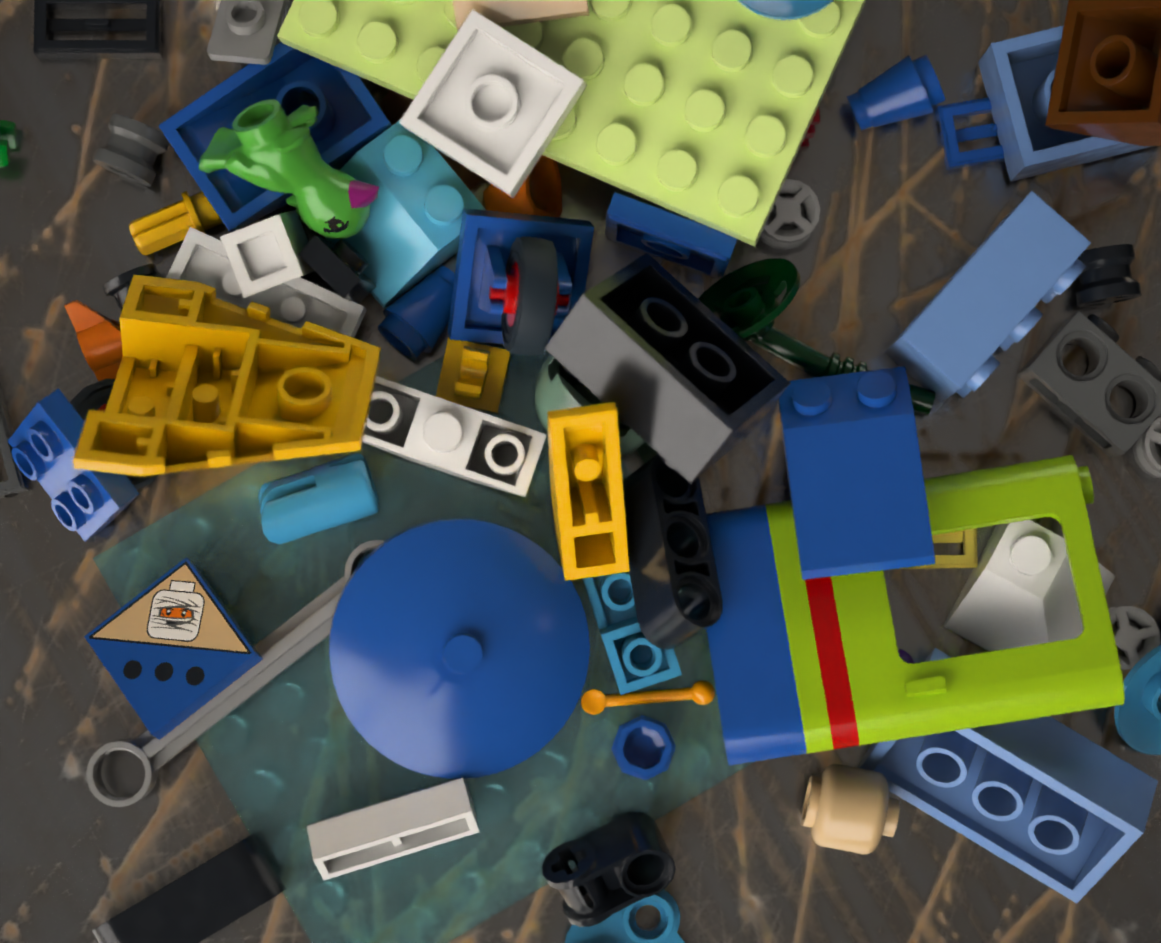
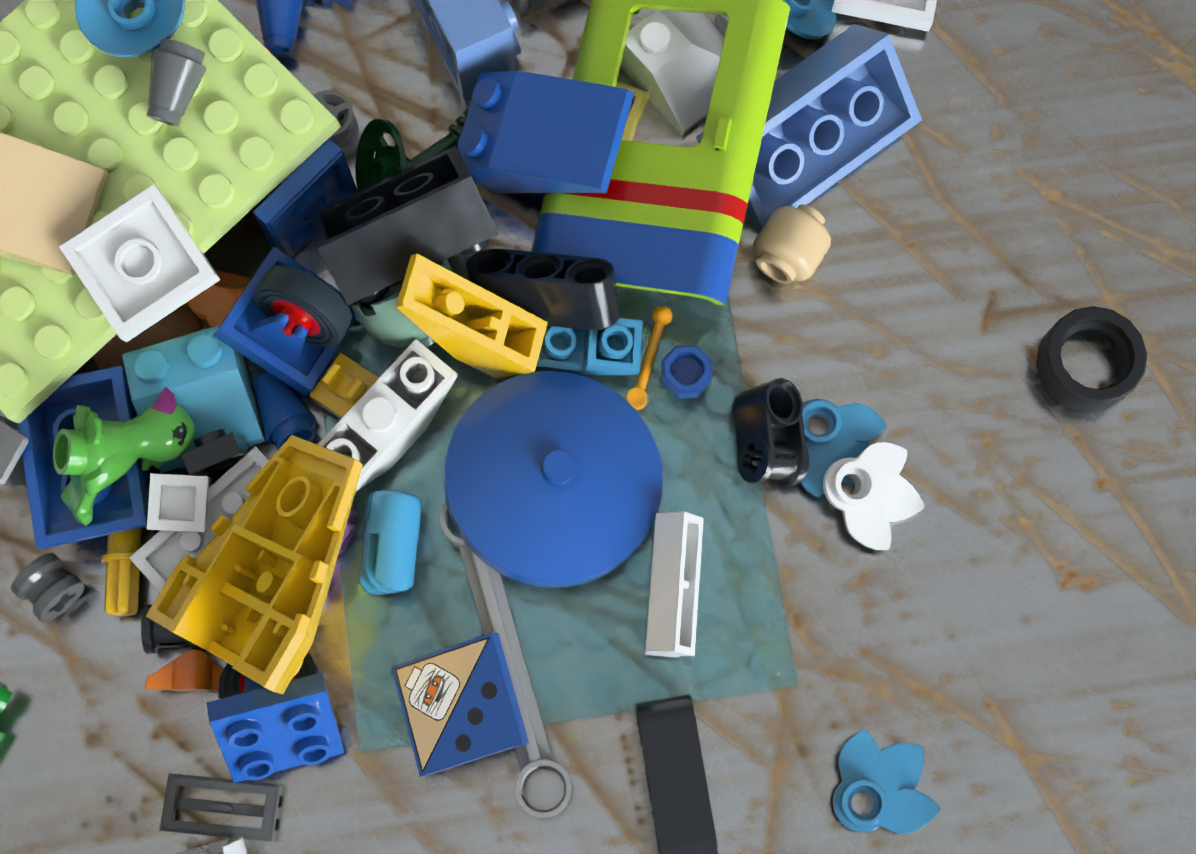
camera: 65 degrees left, 10 degrees down
none -> cone [146,39,207,127]

